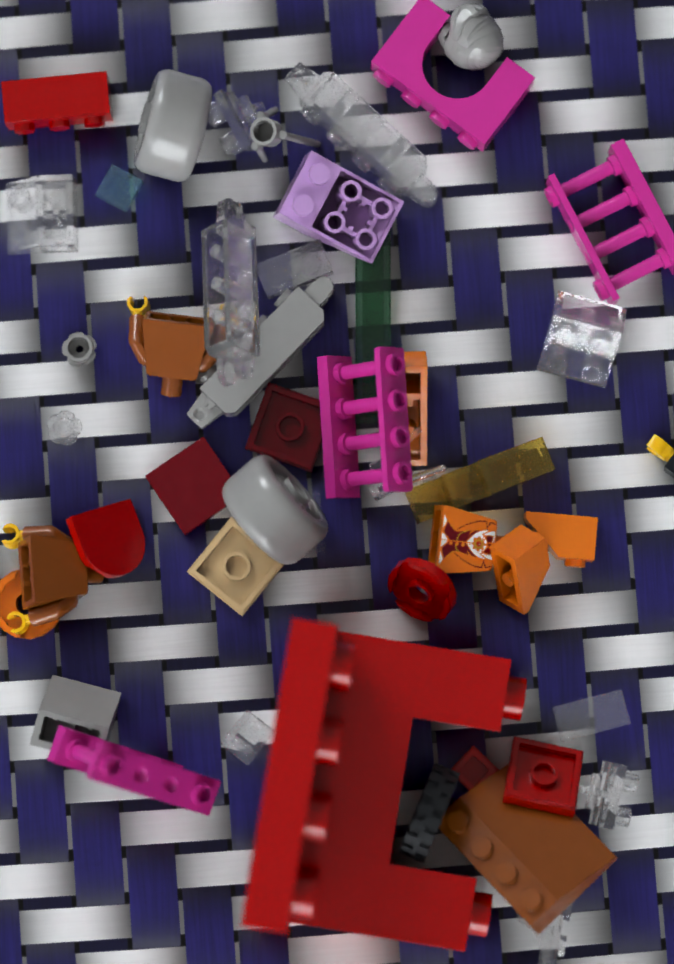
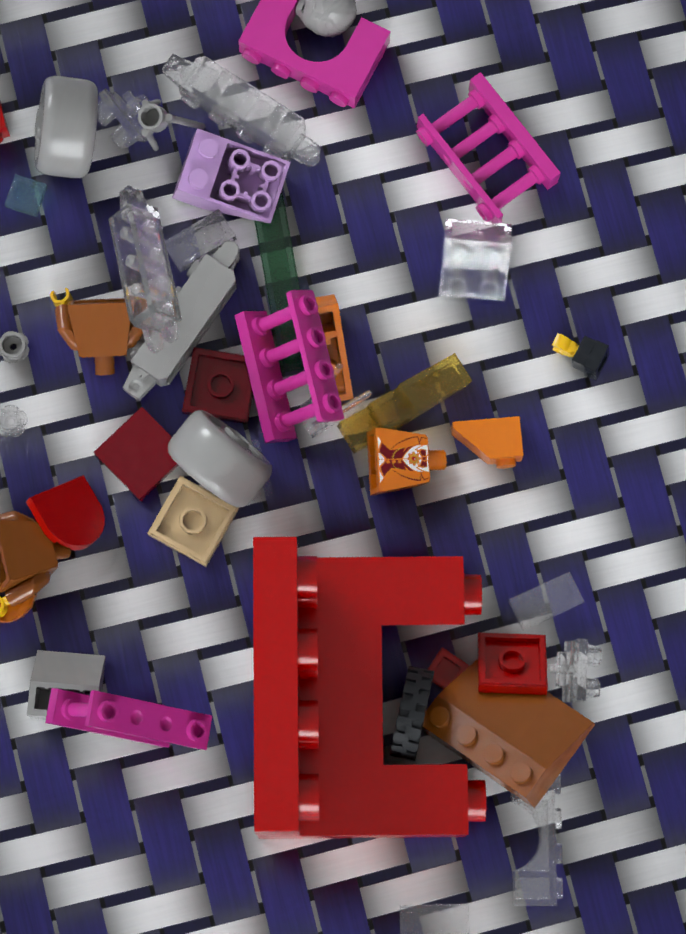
camera: 15 degrees left, 5 degrees down
clear slope [221,710,273,765] -> none
red tile [388,558,457,622] -> none
orange slope [490,524,550,615] -> none

